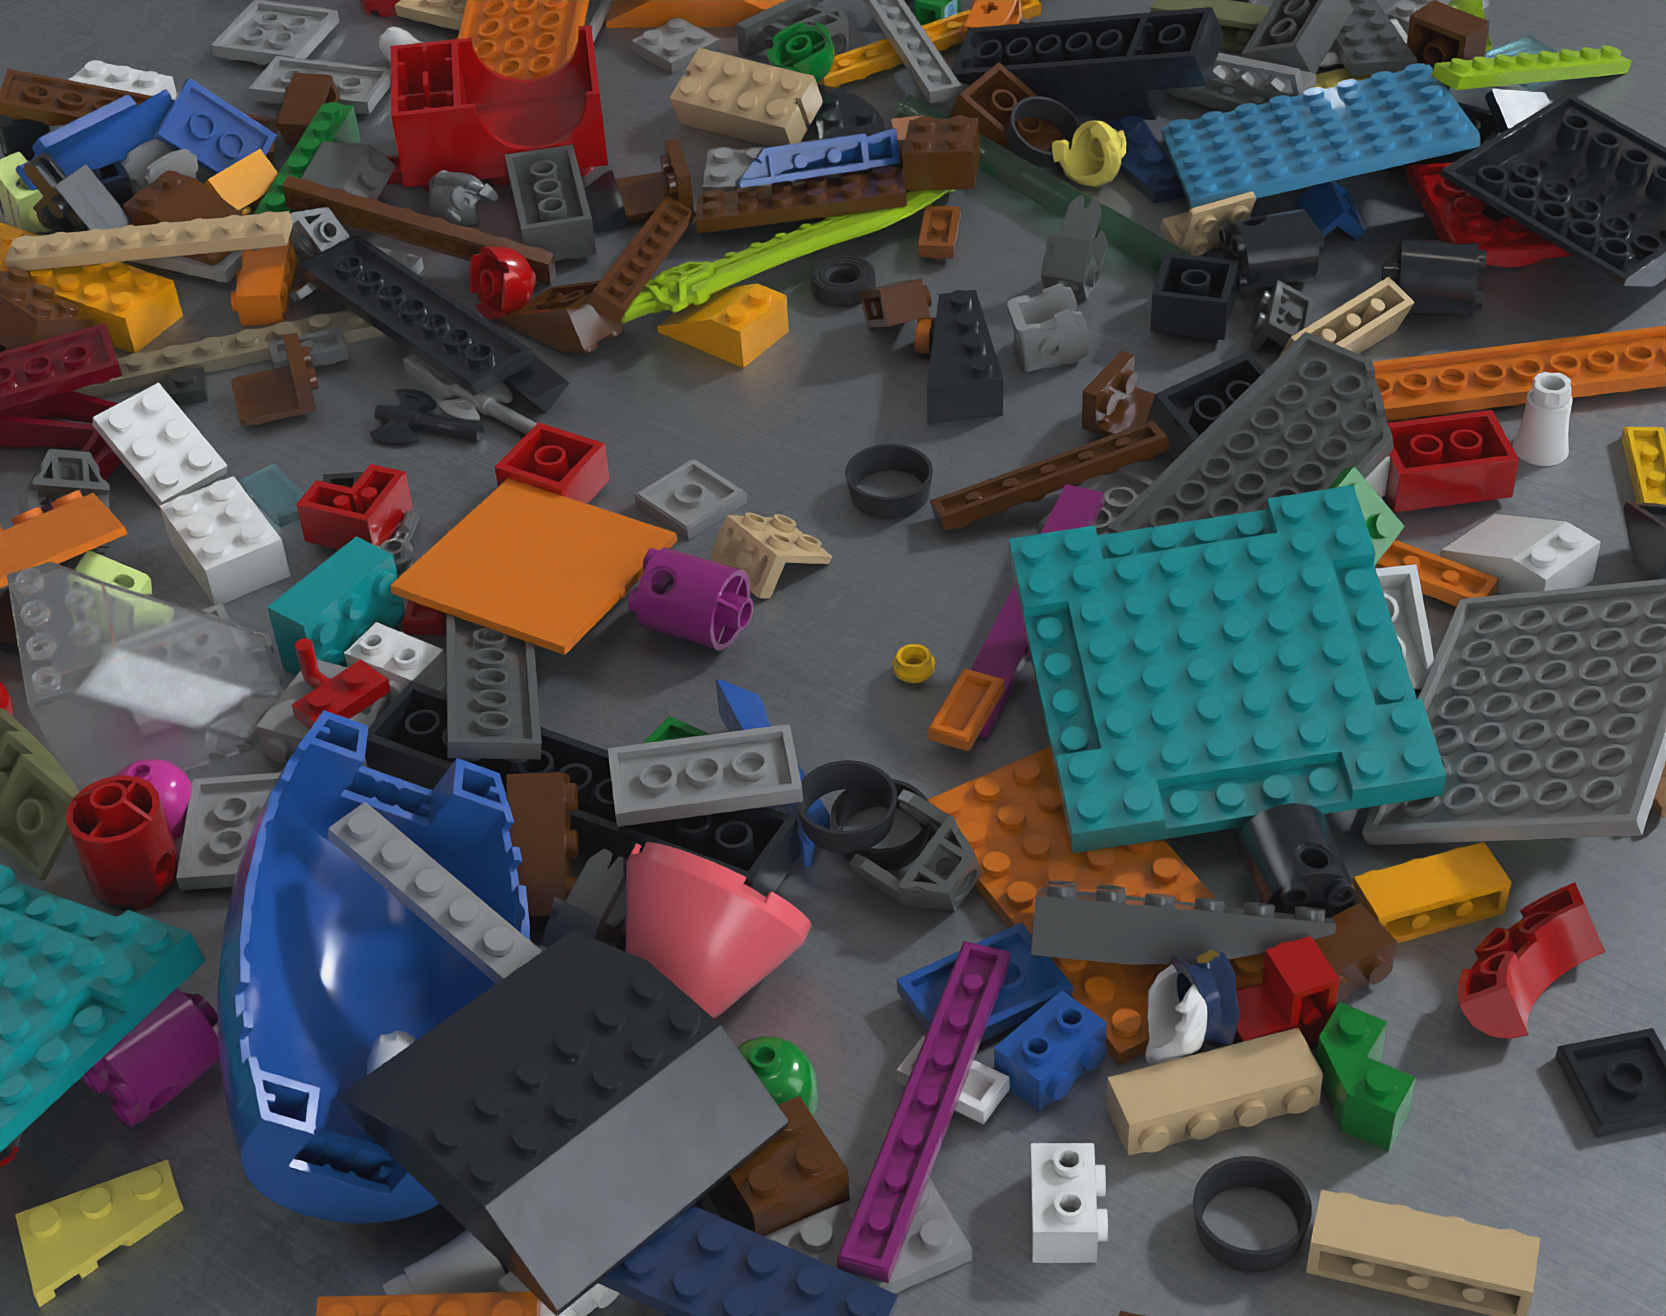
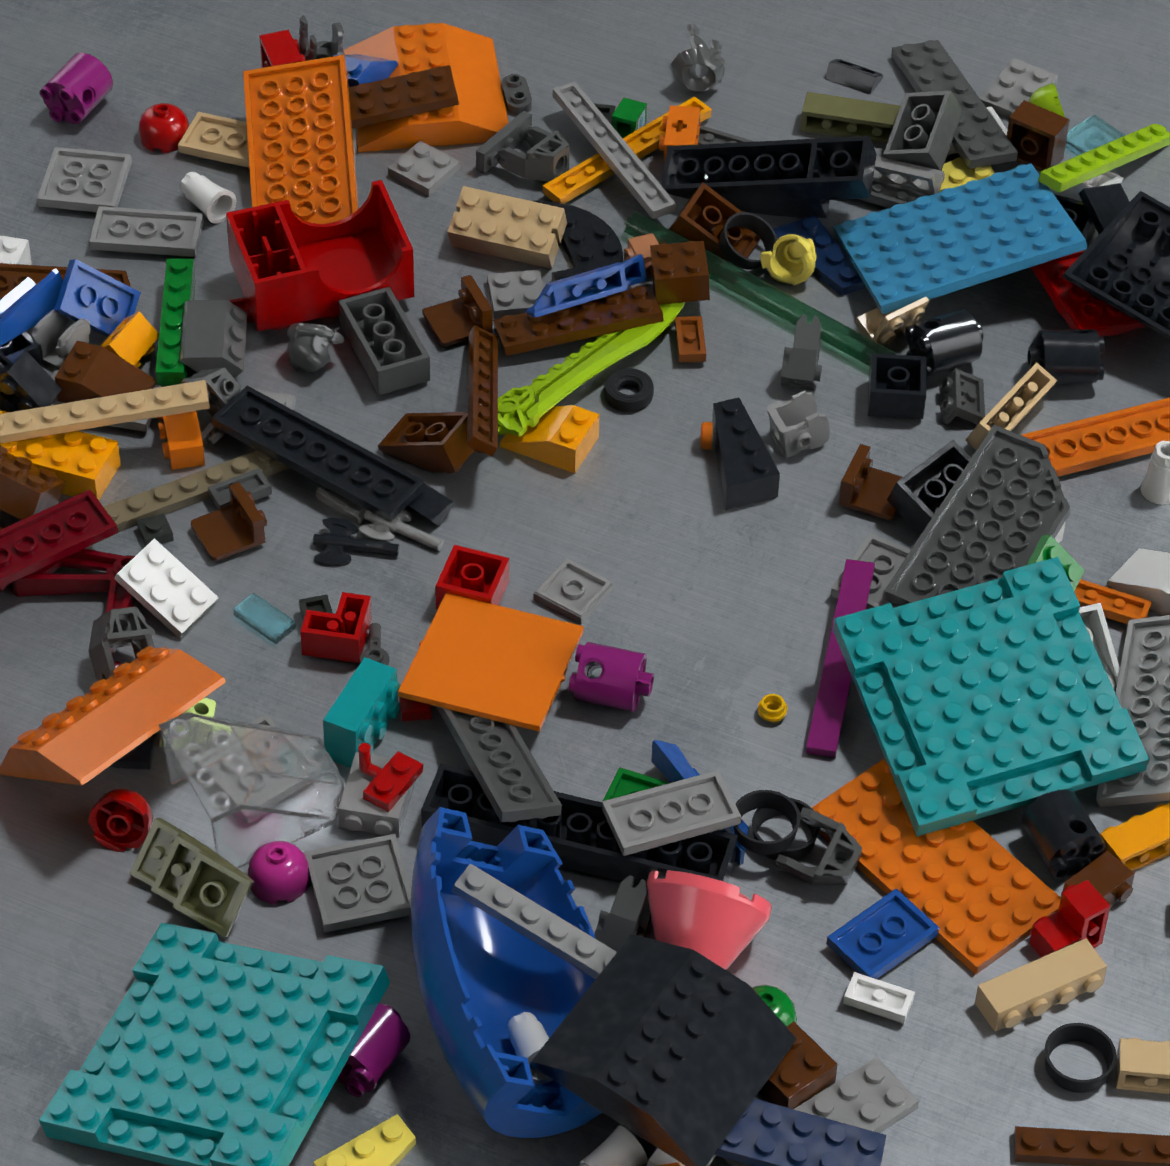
camera: 15 degrees left, 5 degrees up
red cylinder [66,775,179,910] -> none
white brick [159,476,291,605] -> none
reddish brown brick [275,73,340,146] -> none
reddish brown plate [282,175,556,285] -> none
white brick [344,622,446,702] -> none
red cylinder [469,246,536,320] -> none
reddish brown brick [507,772,579,916] -> none
black slope [584,170,627,232] -> none
tan bracket [709,512,832,599] -> none
green cylinder [767,22,835,83] -> none
magenta tile [837,941,1011,1283] -> none
black tyre [845,444,933,518] -> none
reddish brown brick [859,279,931,327] -> none
orange tile [927,668,1005,752] -> none
reddish brown plate [930,420,1170,531] -> none
blue brick [994,990,1107,1112] -> none
white brick [1030,1143,1108,1263] -> none
dark grey wedge [1031,880,1336,964] -> none
piece [1145,950,1240,1066] -> none
blue panel [1295,180,1367,240] -> none
green brick [1316,1002,1416,1151] -> none
red brick [1386,410,1519,512] -> none

